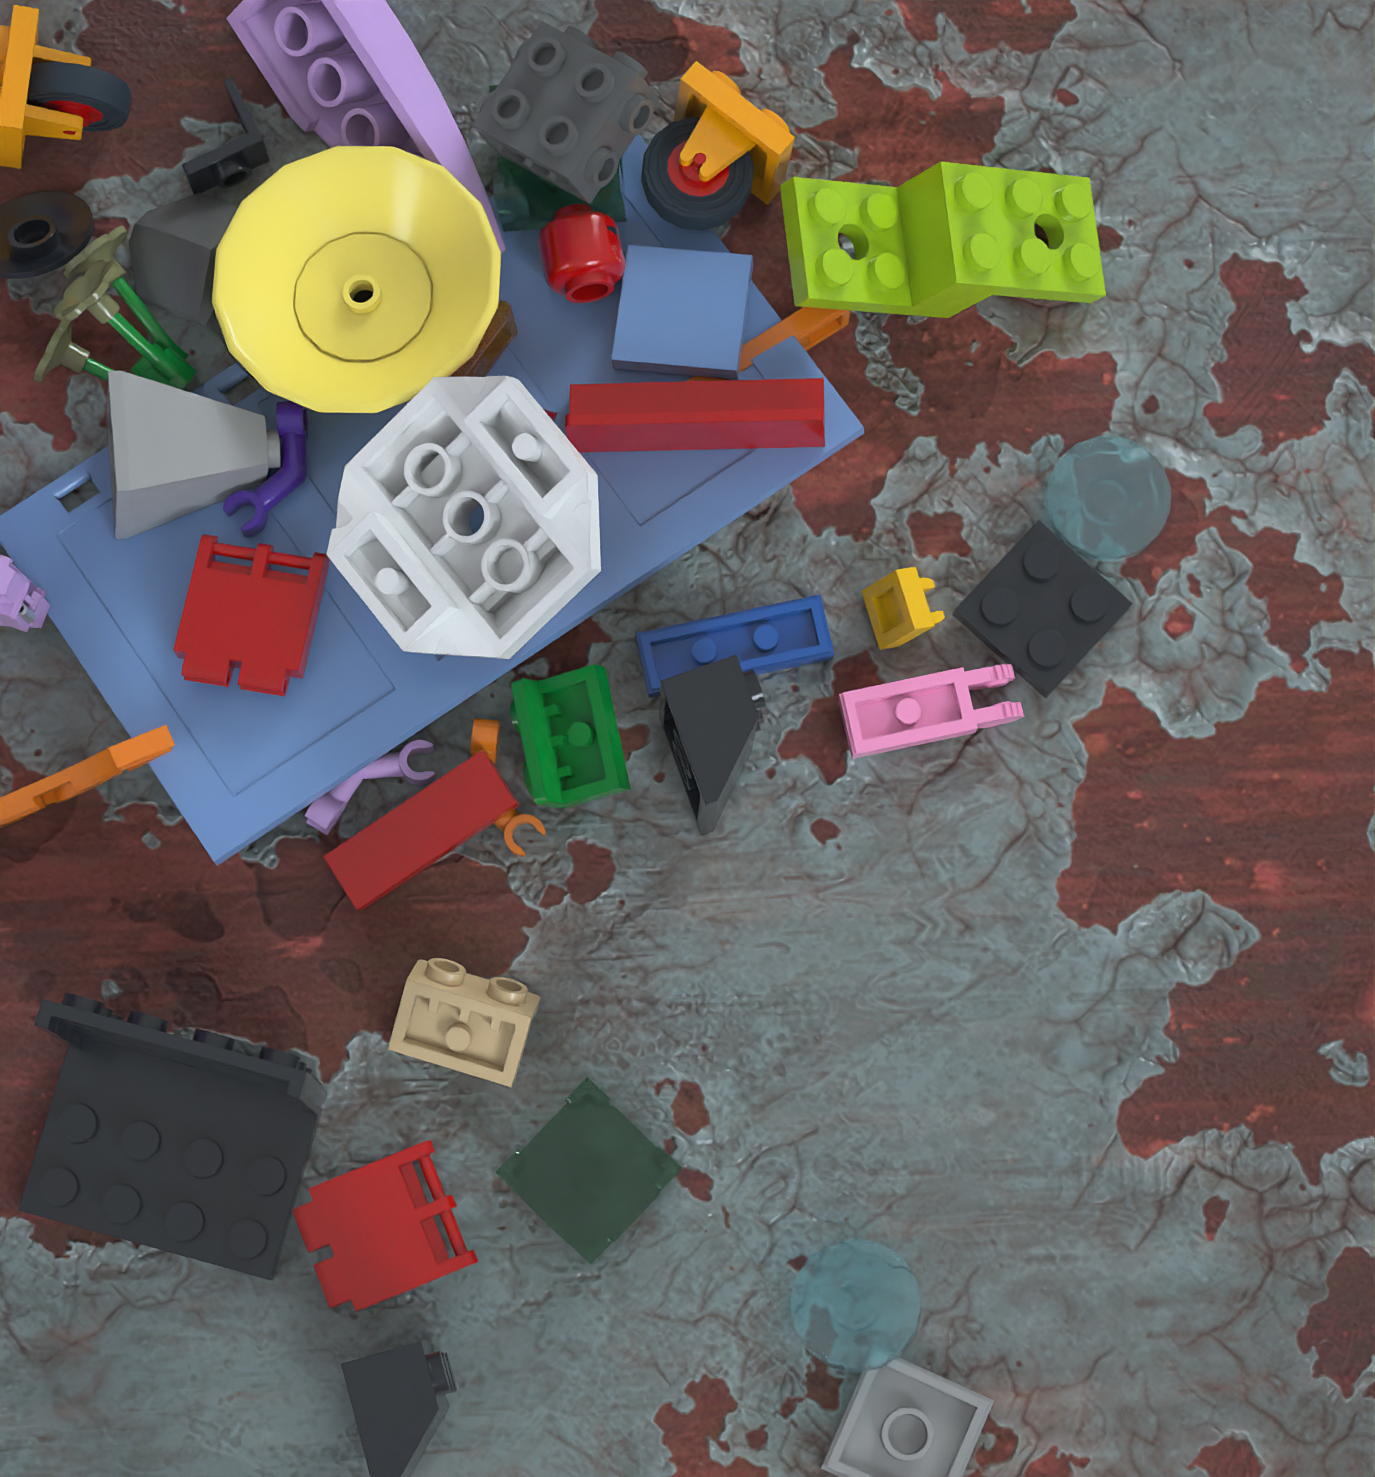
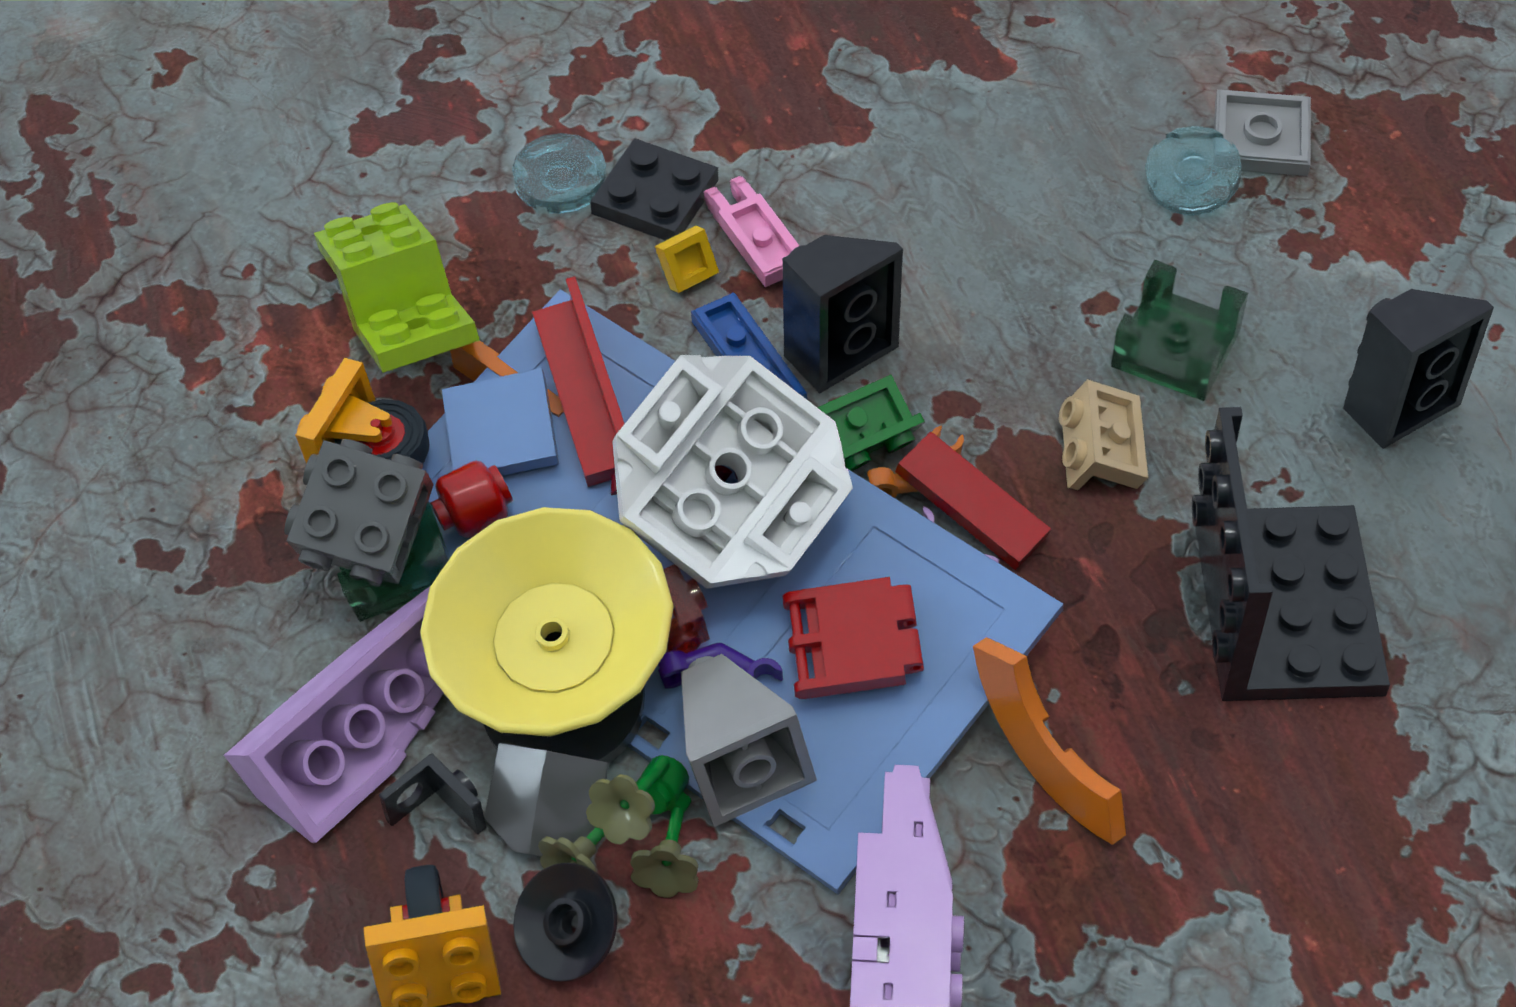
camera: 100 degrees left, 25 degrees down
red plate [292,1140,479,1312] -> none
none -> clear red bracket [663,564,710,653]

